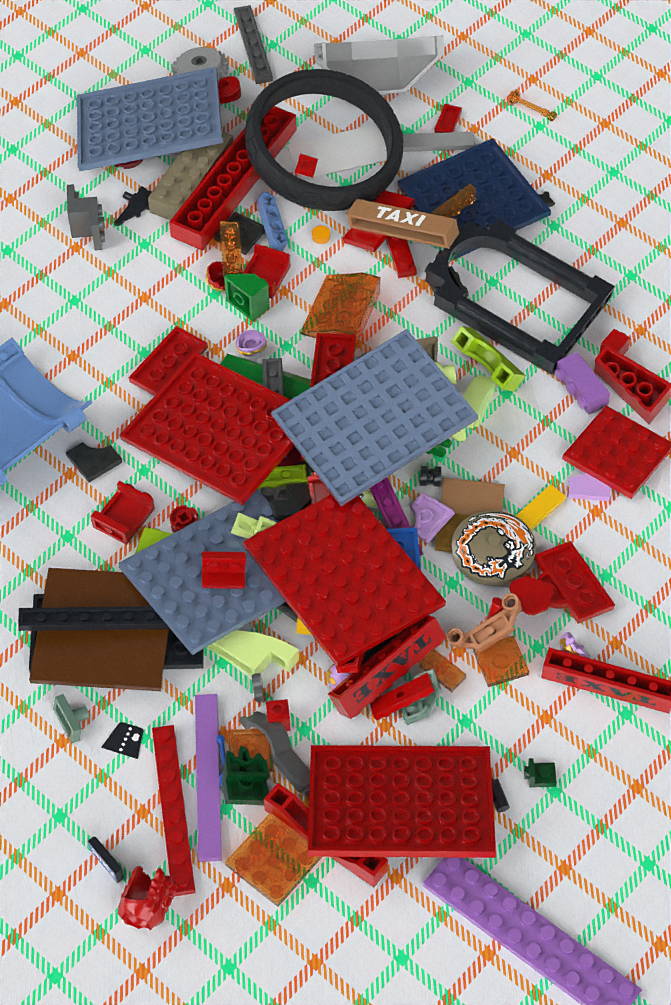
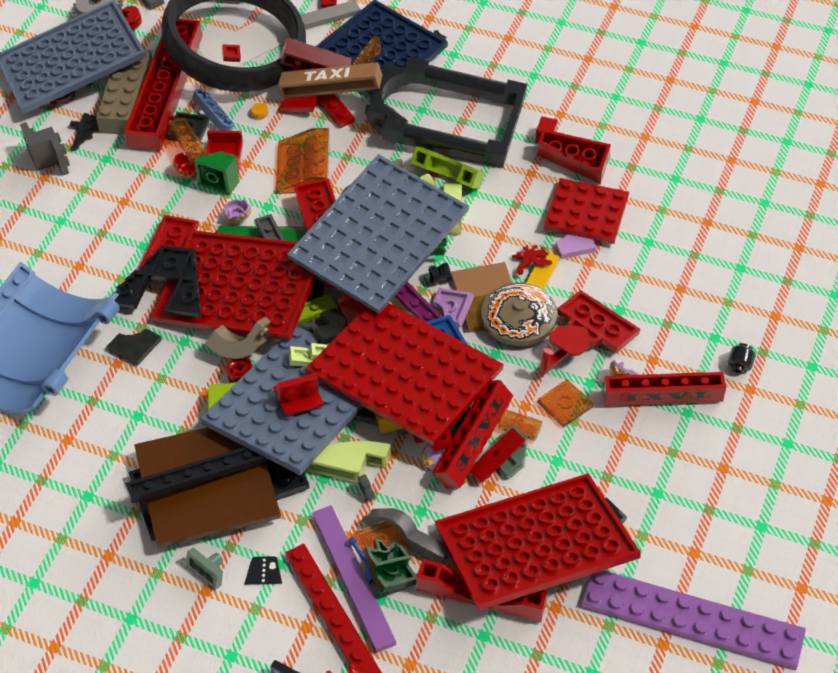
camera: 20 degrees left, 5 degrees down
red panel [91,481,155,545] -> none
clear orange plate [225,813,322,907] -> none
red bracket [266,699,291,731] -> none
nougat plate [446,593,522,653] -> none
dark green bracket [524,758,557,788] -> none
medium lavender brick [555,352,610,415] -> none
none -> black wing [112,245,202,318]
none -> dark tan arch [205,317,271,359]
none -> dark red brick [280,37,352,70]
none -> red piece [512,245,552,275]

